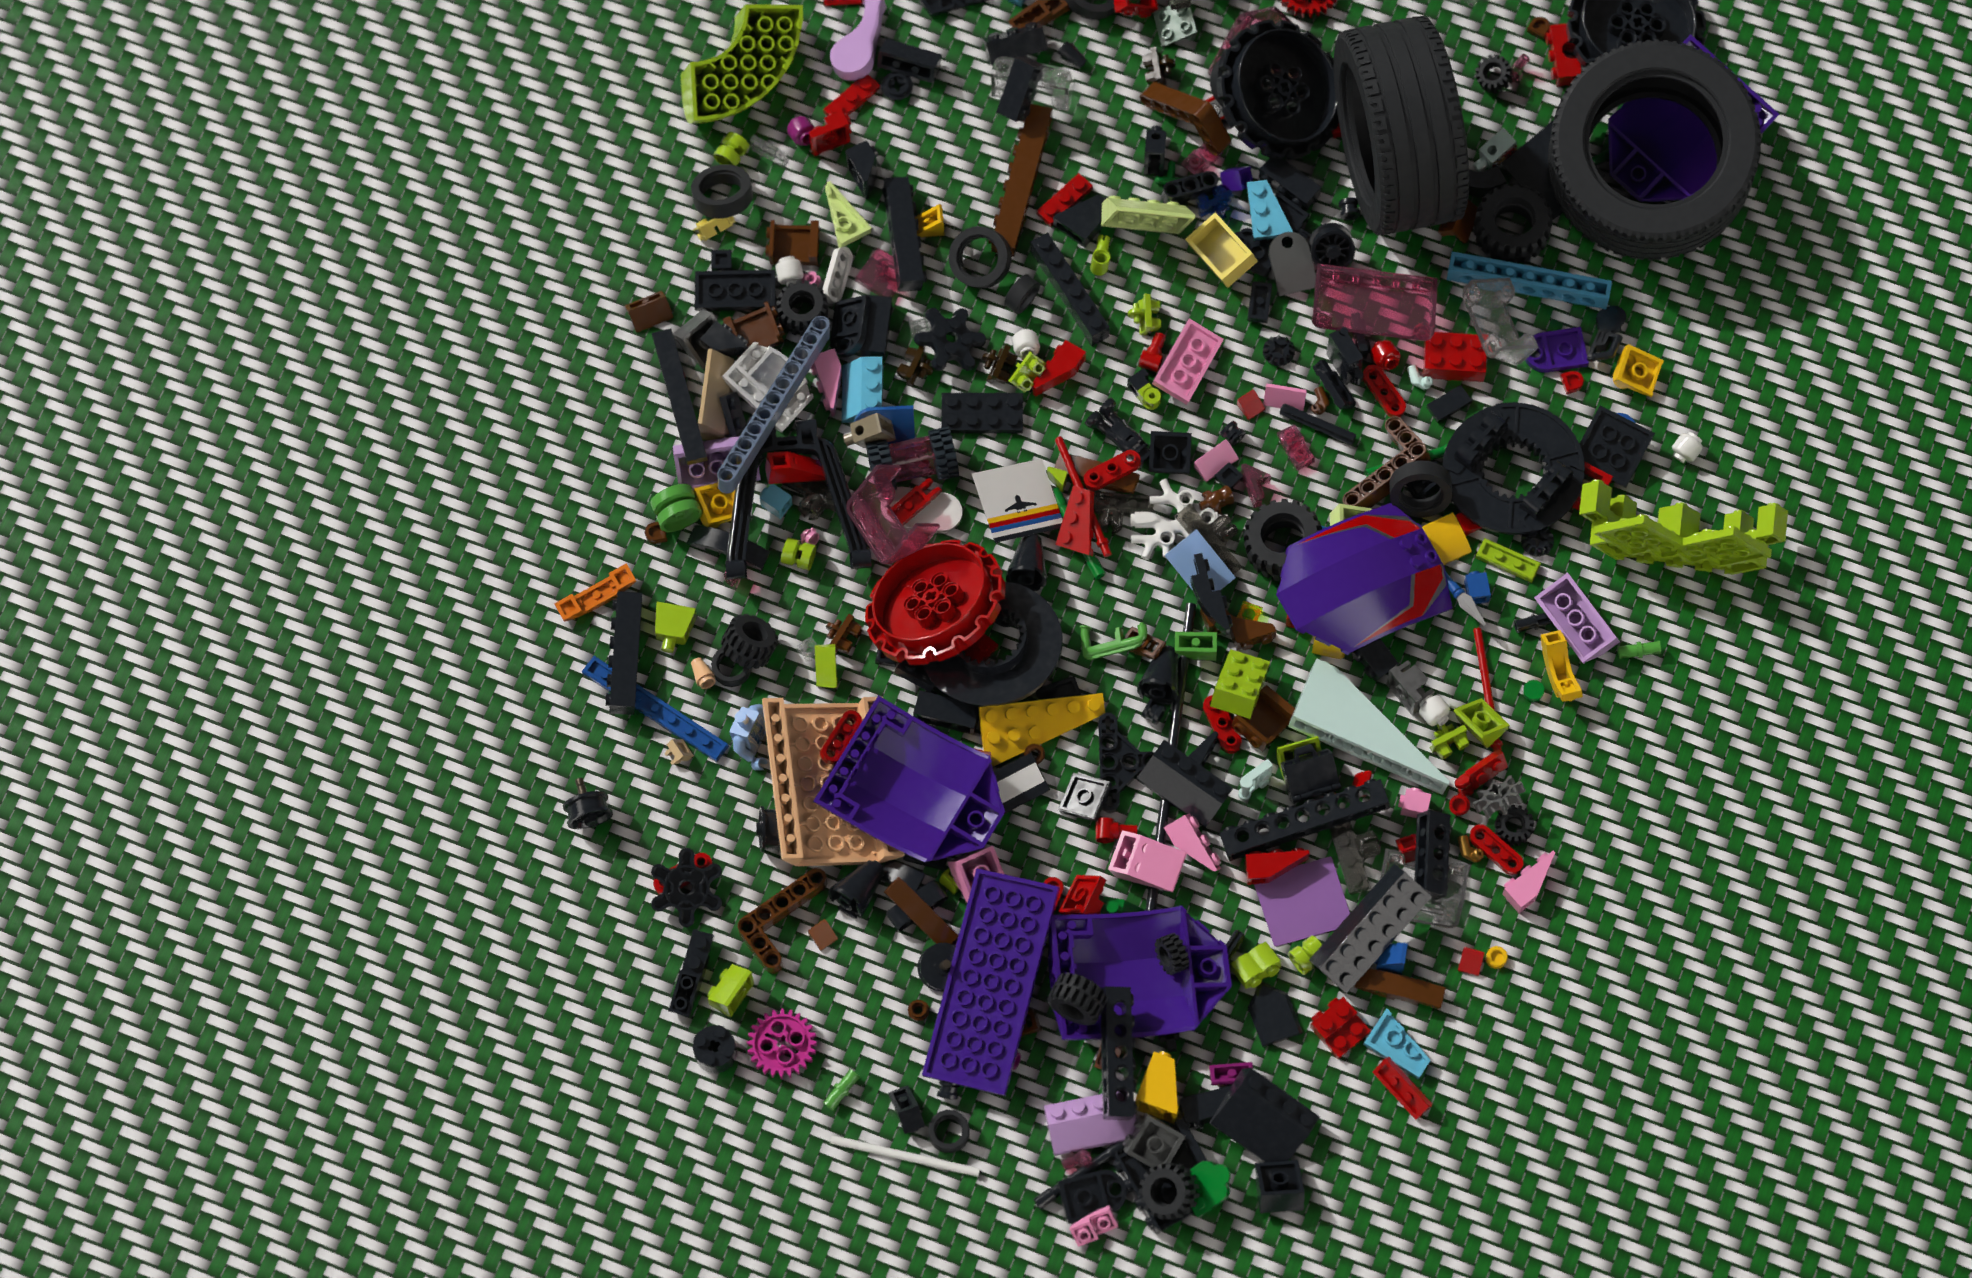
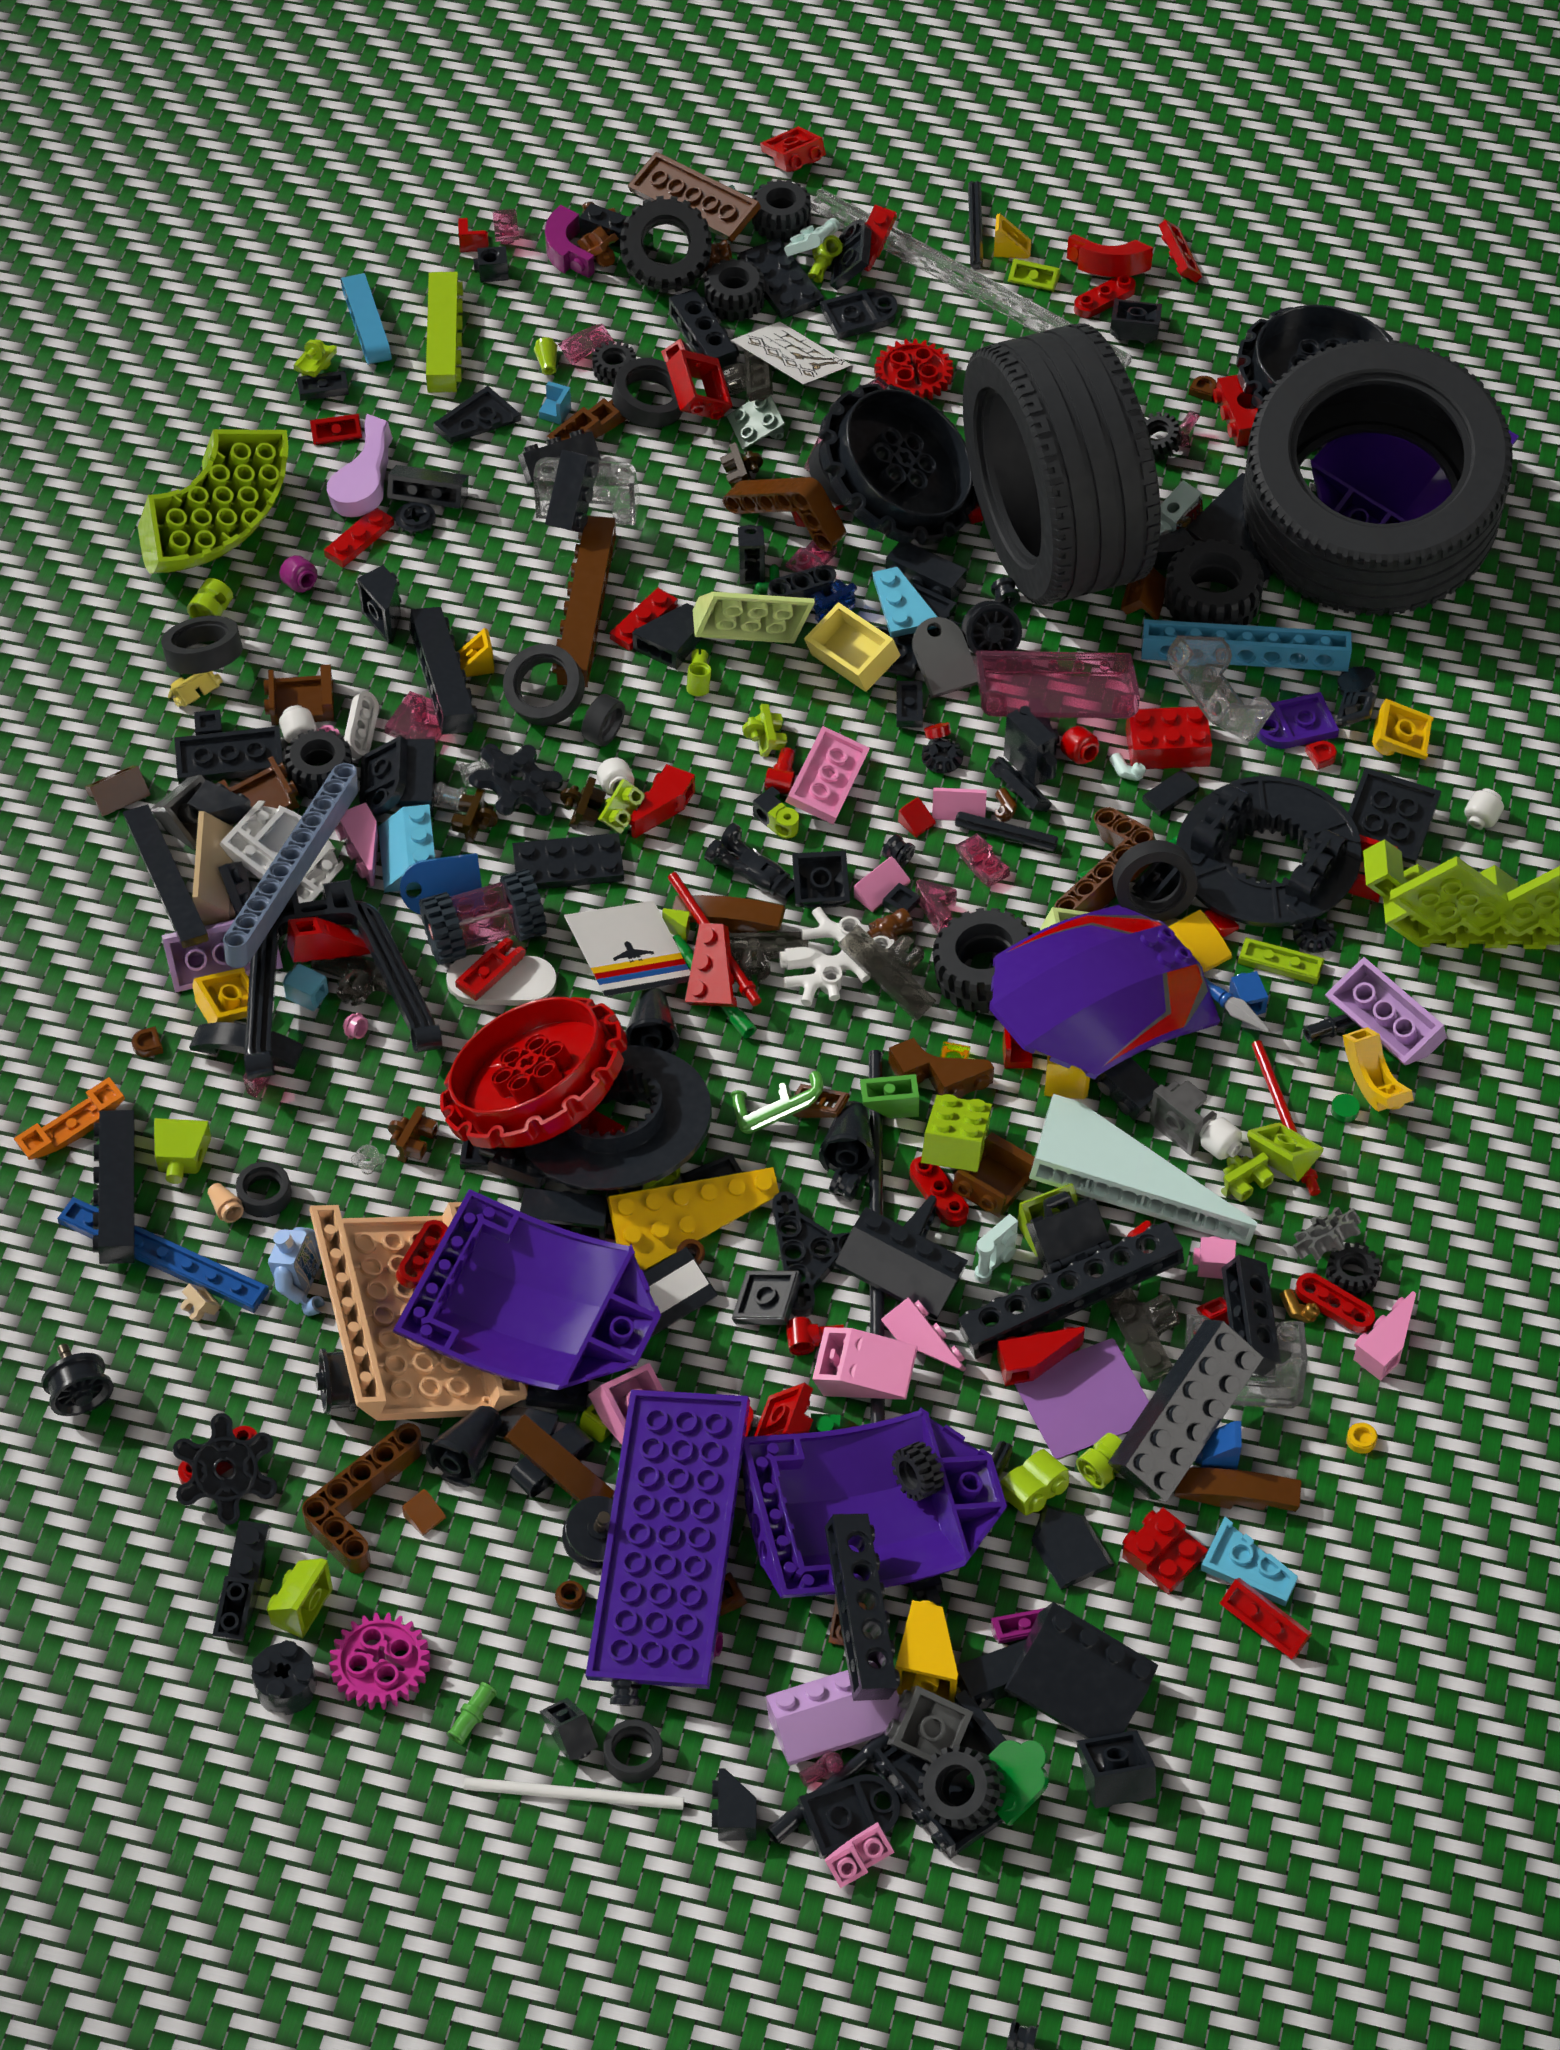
camera: 10 degrees left, 15 degrees down
bright green wheel [650,484,703,532] -> none
black tyre [721,614,778,669] -> none
clear tile [750,135,789,167] -> none
lime wheel [781,537,816,571] -> none
red plate [809,111,852,156] -> none
lime slope [815,644,837,688] -> none
yellowish green wing [825,181,872,248] -> none
dark tan torso [843,413,896,448] -> none
clear pink windscreen [846,465,940,564] -> none
black brick [1031,232,1109,346] -> none
black tyre [1047,973,1108,1026] -> none
black cone [1058,41,1087,69] -> none
red plate [1084,450,1141,491] -> none
light blue tile [1164,529,1236,592] -> none
black slope [1190,553,1233,636] -> none
dark purple panel [1220,166,1253,192] -> none
red plate [1363,365,1406,418] -> none
red plate [1449,794,1470,816] -> none
red hinge [1454,749,1508,797] -> none
red slope [1457,947,1485,976] -> none
bright green pin [1617,641,1661,659] -> none
none -> clear bush [433,782,467,811]
none -> black slope [712,1768,757,1841]
none -> red tile [924,722,951,739]

